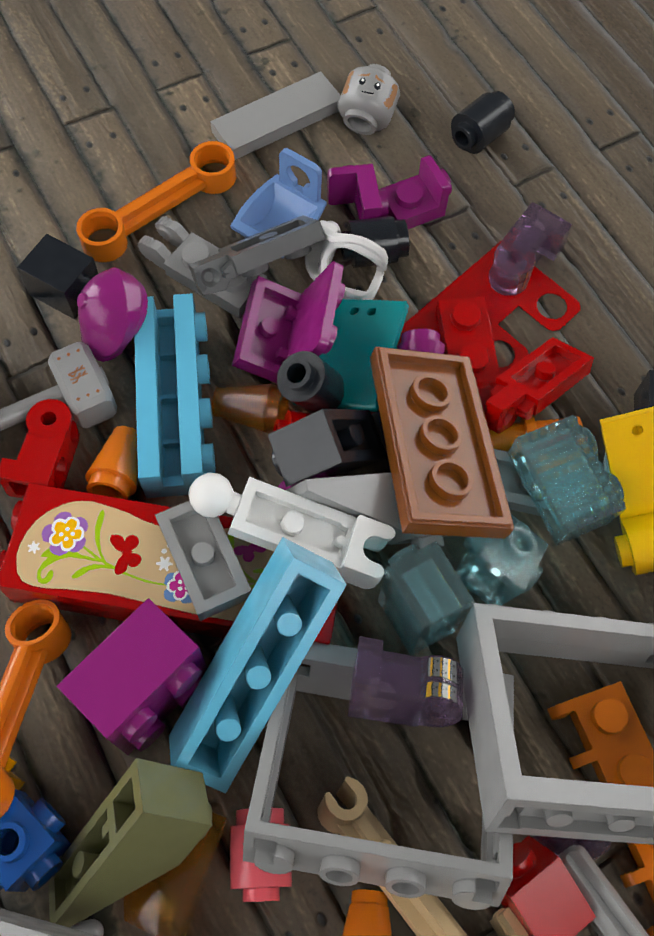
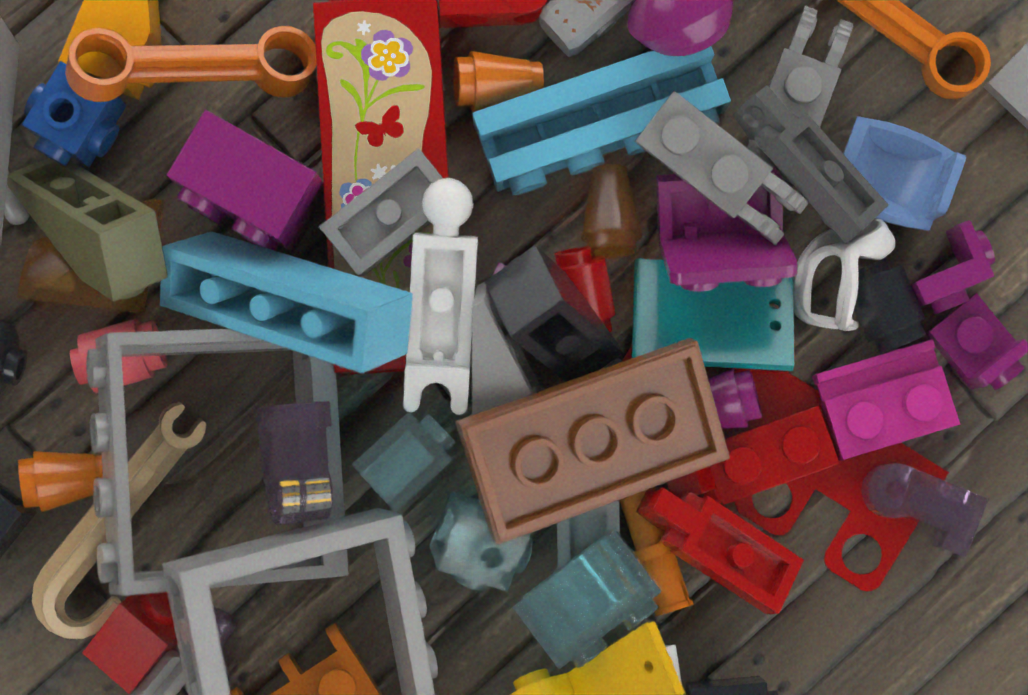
camera: 80 degrees right, 20 degrees up
black brick [277,351,344,414] -> none
none -> light grey hinge [634,91,809,245]
none -> dark pink plate [812,339,960,461]

